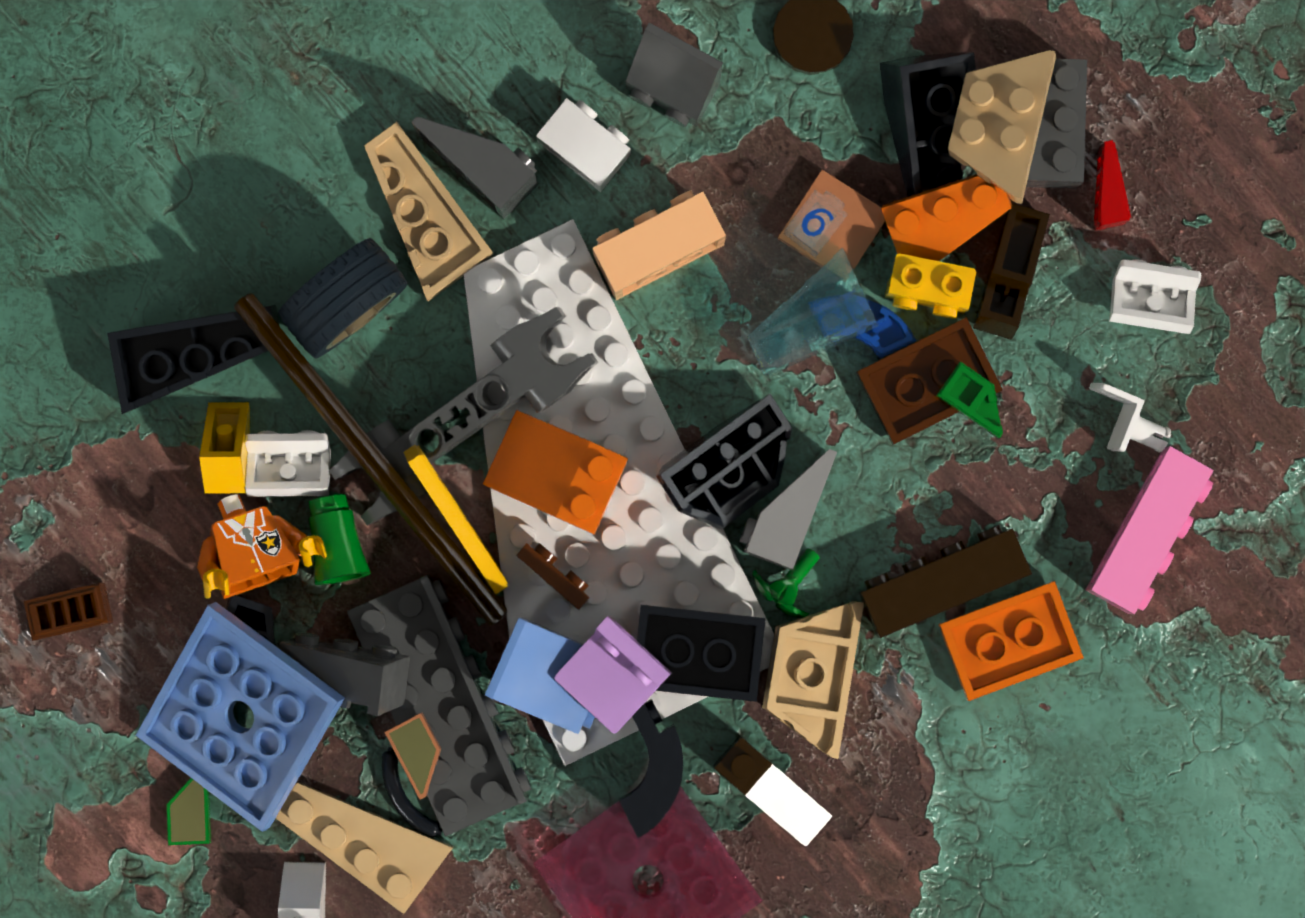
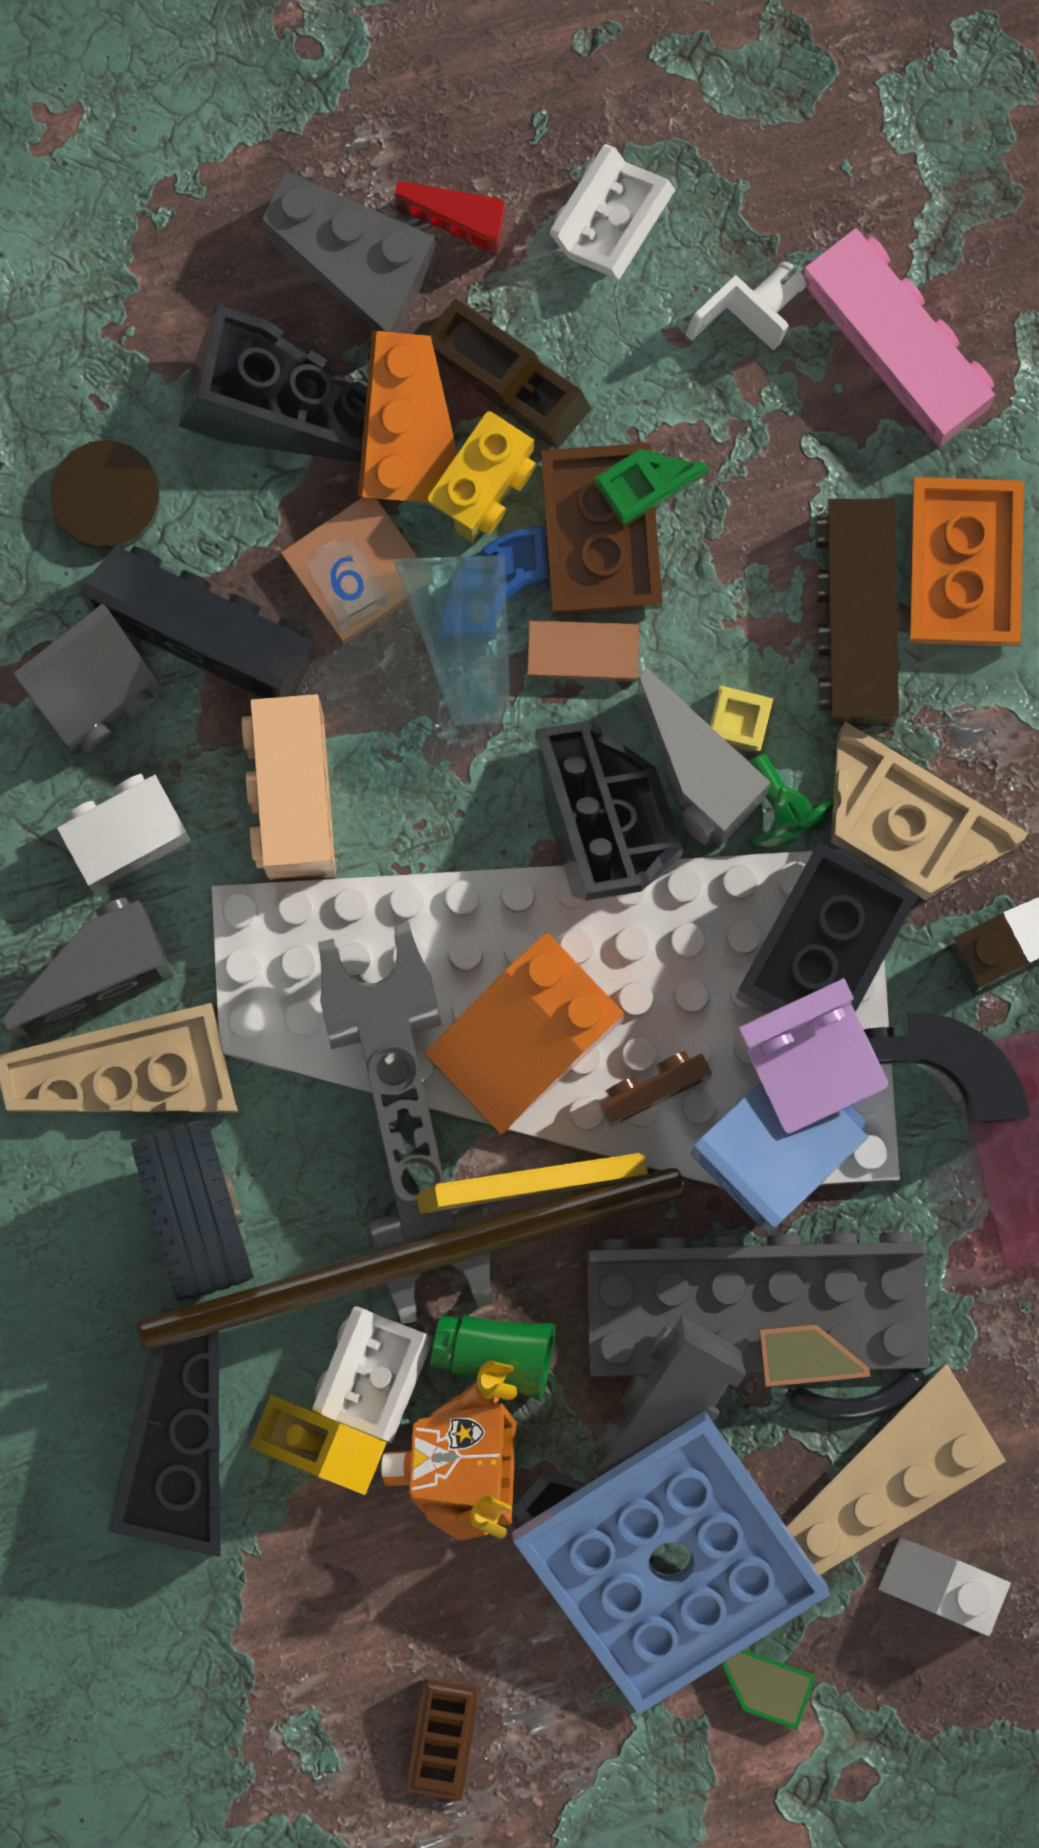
camera: 65 degrees left, 5 degrees down
tan wing [948,50,1056,204] -> none
none -> black slope [79,546,316,699]
none -> nougat tile [527,620,640,682]
none -> light yellow tile [710,686,773,754]

